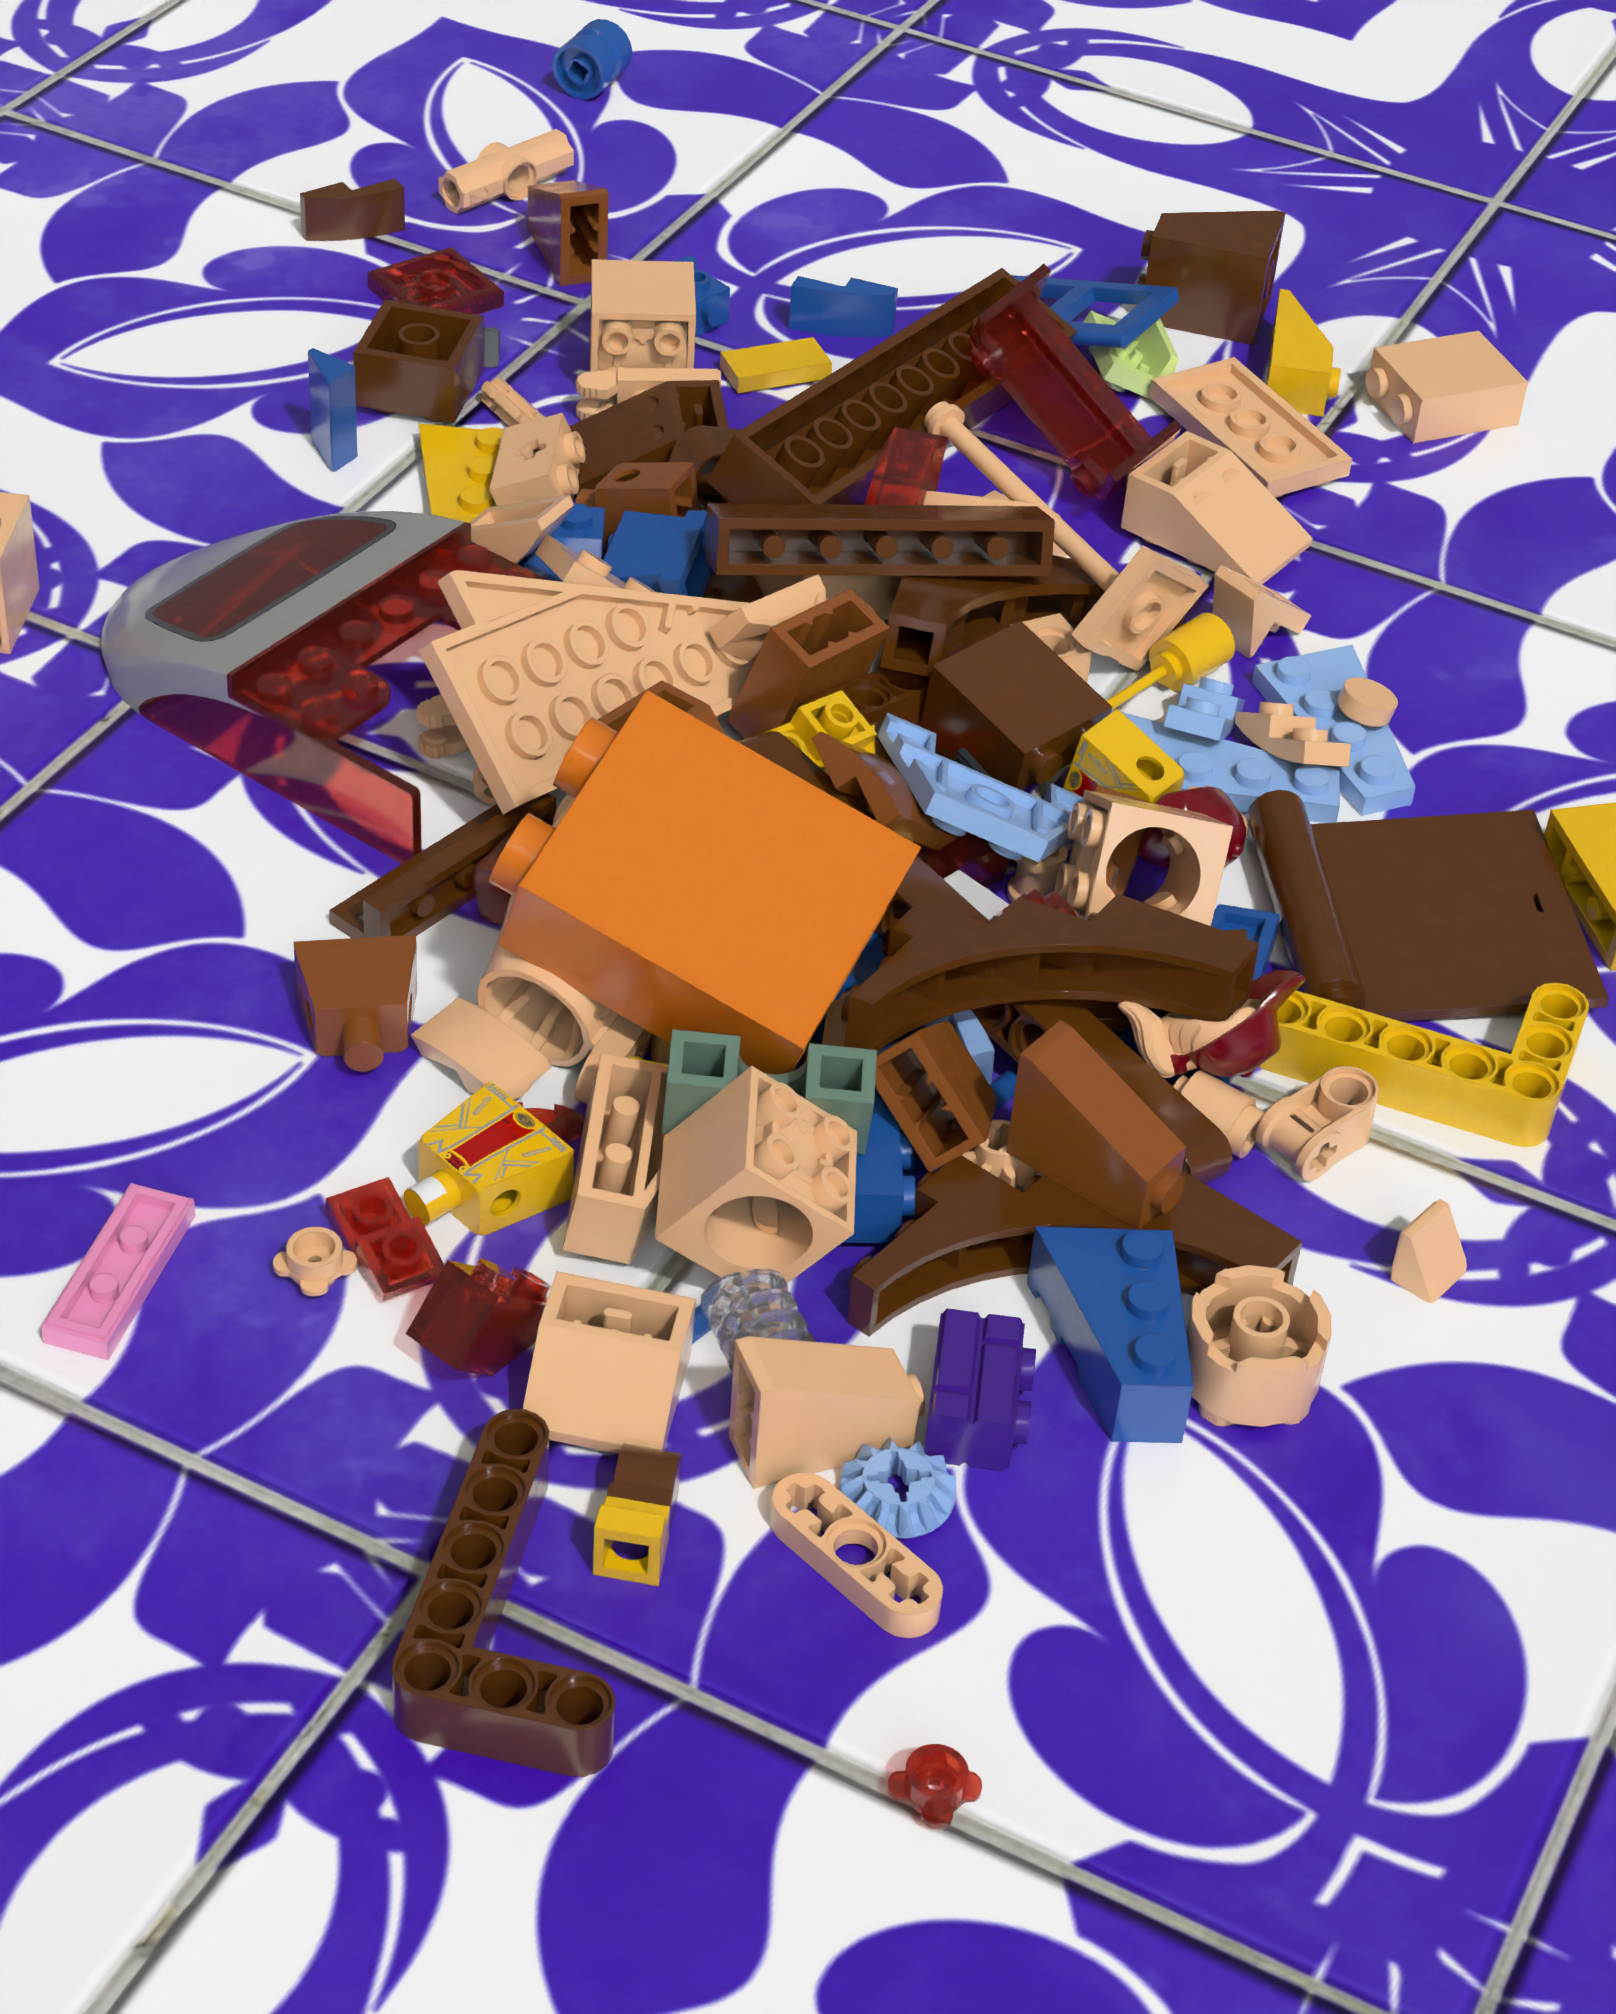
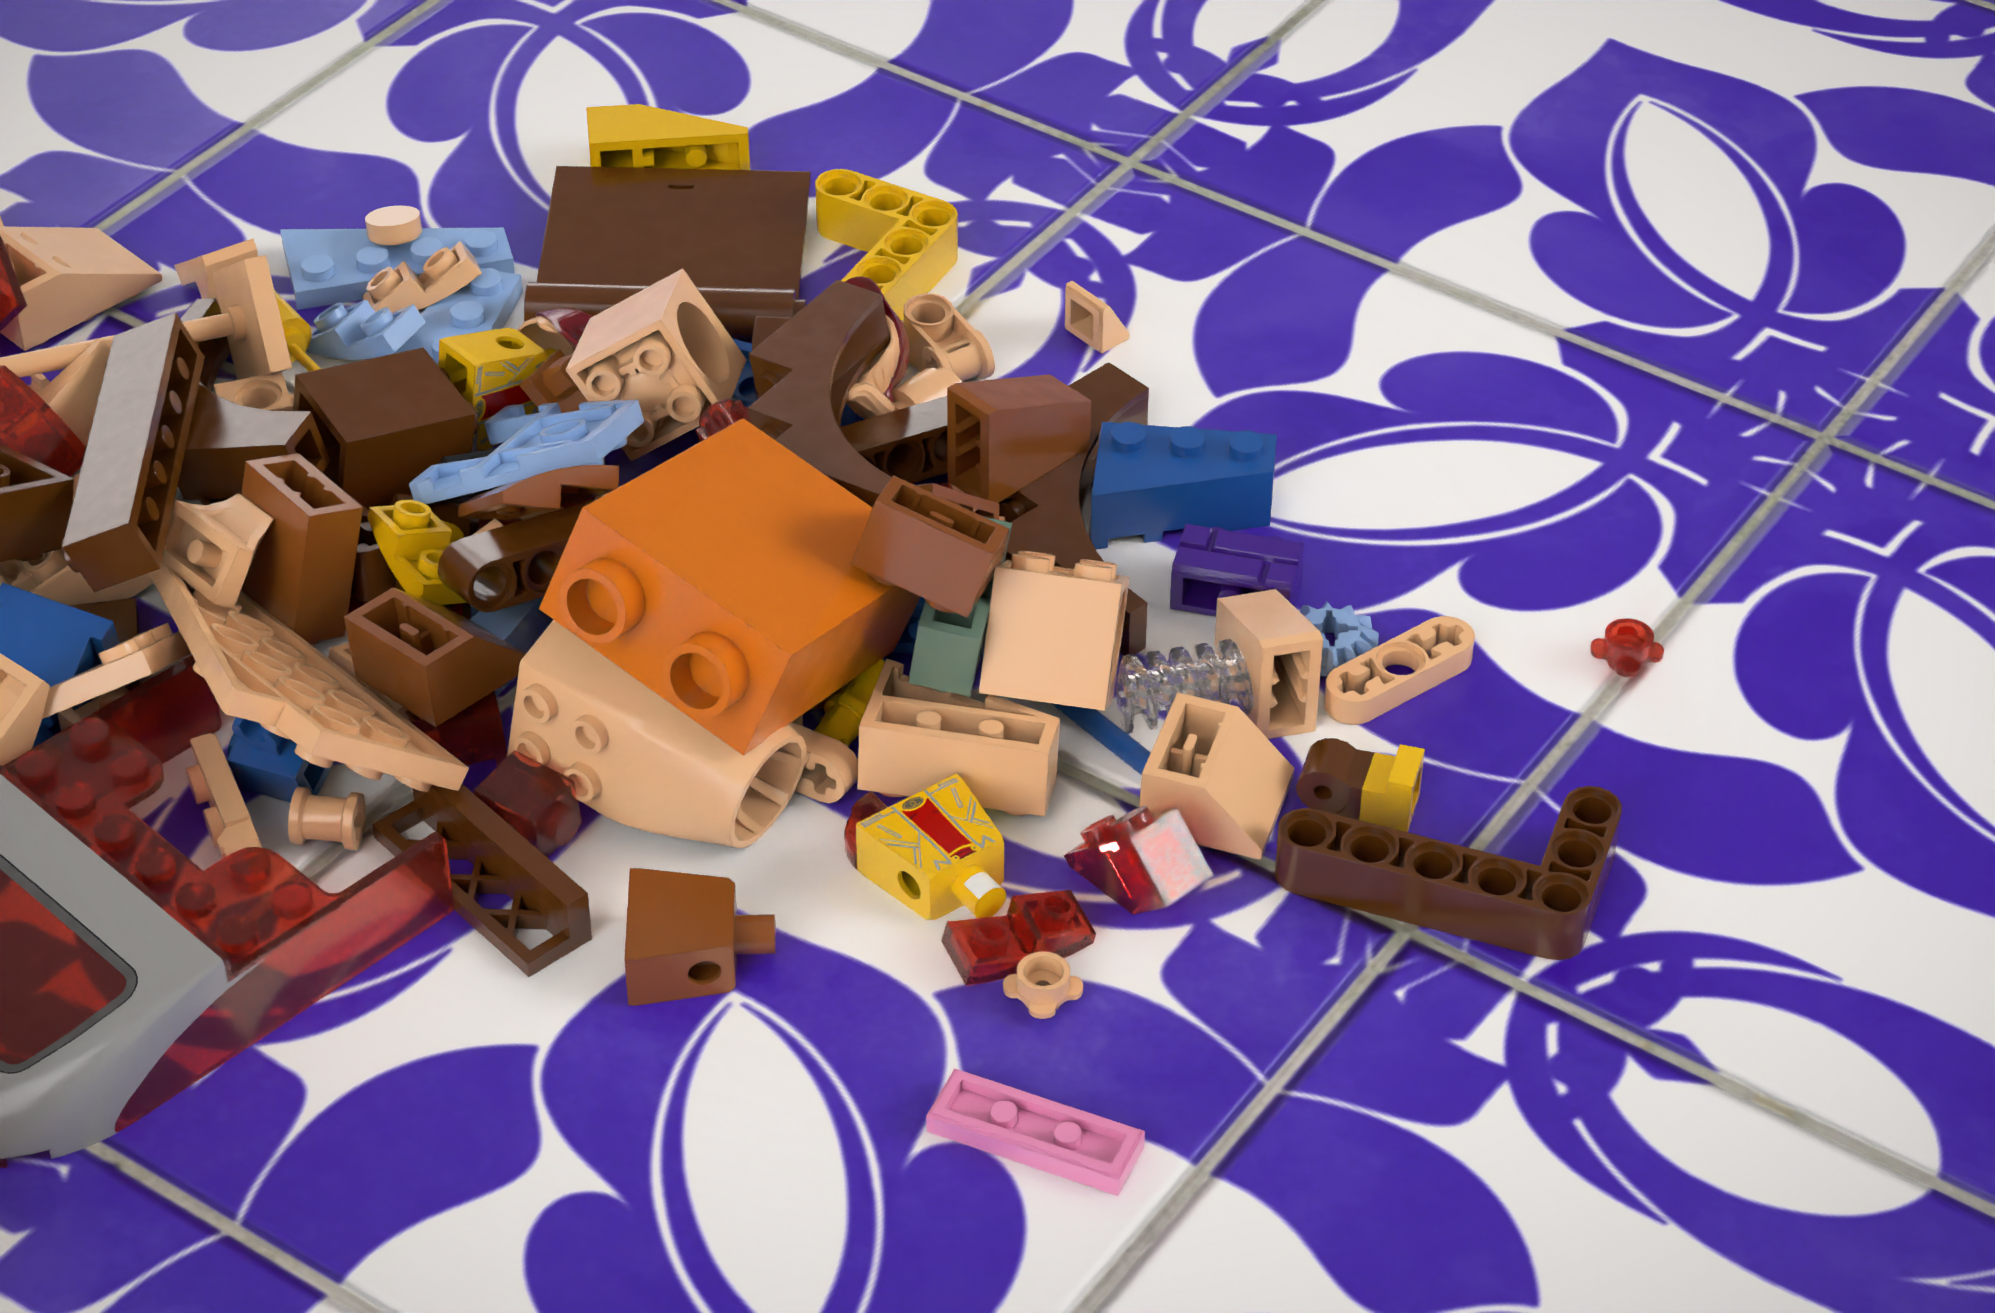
camera: 80 degrees left, 0 degrees up
light nougat slope [411,997,551,1100] -> none
light nougat brick [1186,1265,1332,1427] -> none
none -> dark orange slope [851,475,1010,618]

